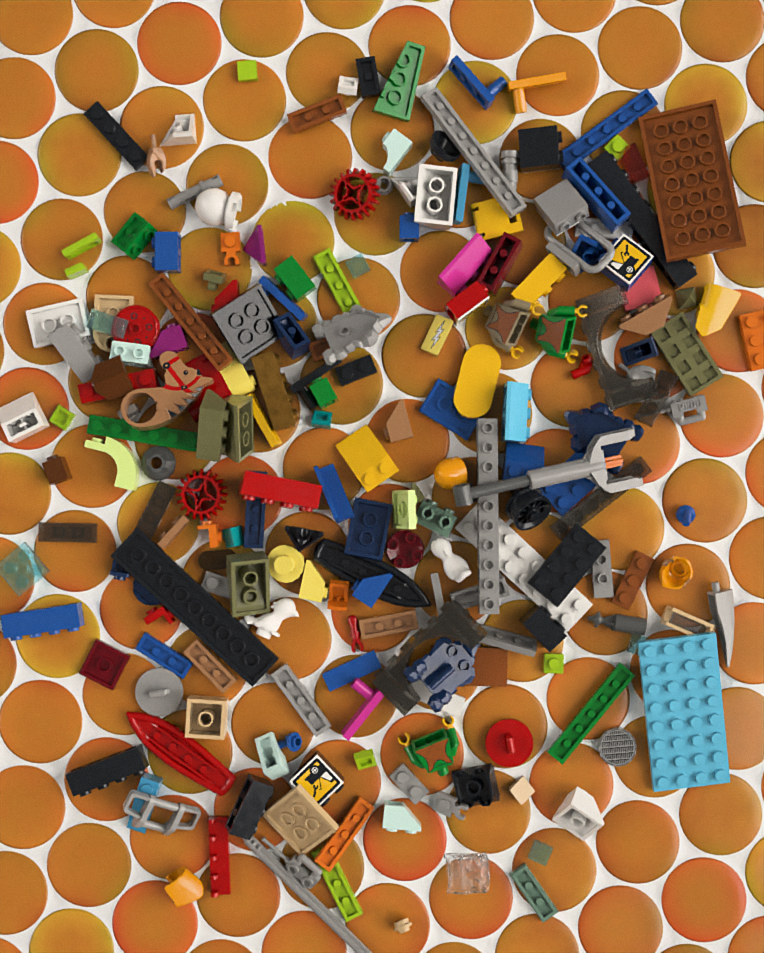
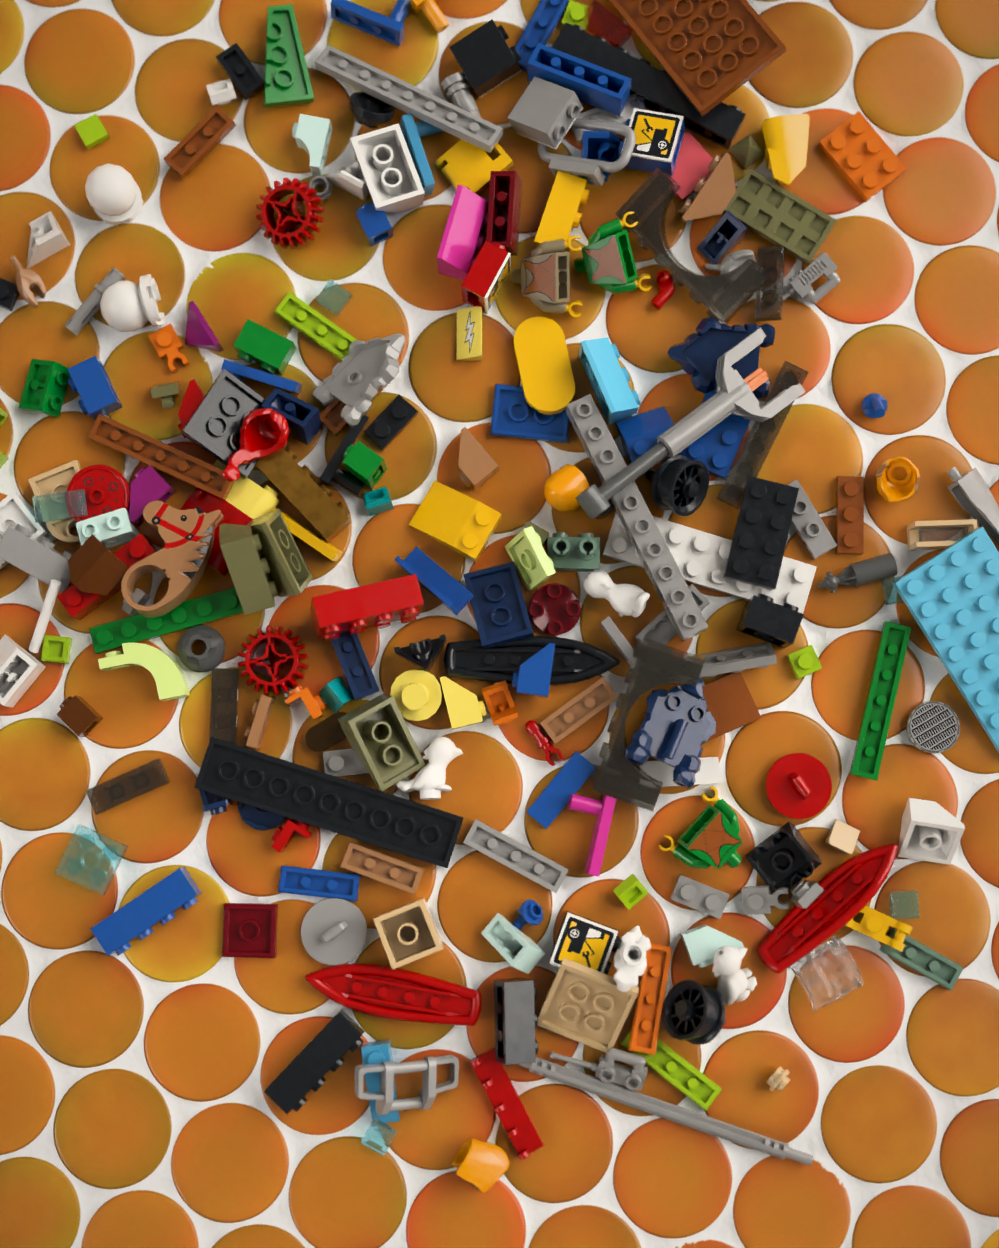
camera: 25 degrees left, 5 degrees down
none -> white bar [28,579,61,653]
none -> white tile [85,163,143,225]
none -> red hair [221,408,289,482]
none -> clear light blue tile [360,1117,398,1156]
none -> white animal [613,926,651,992]
none -> black wheel [662,980,726,1045]
none -> white animal [712,946,757,1005]
none -> red piece [756,843,898,974]
none -> light grey plate [788,879,824,909]
none -> yellow plate [845,906,913,952]

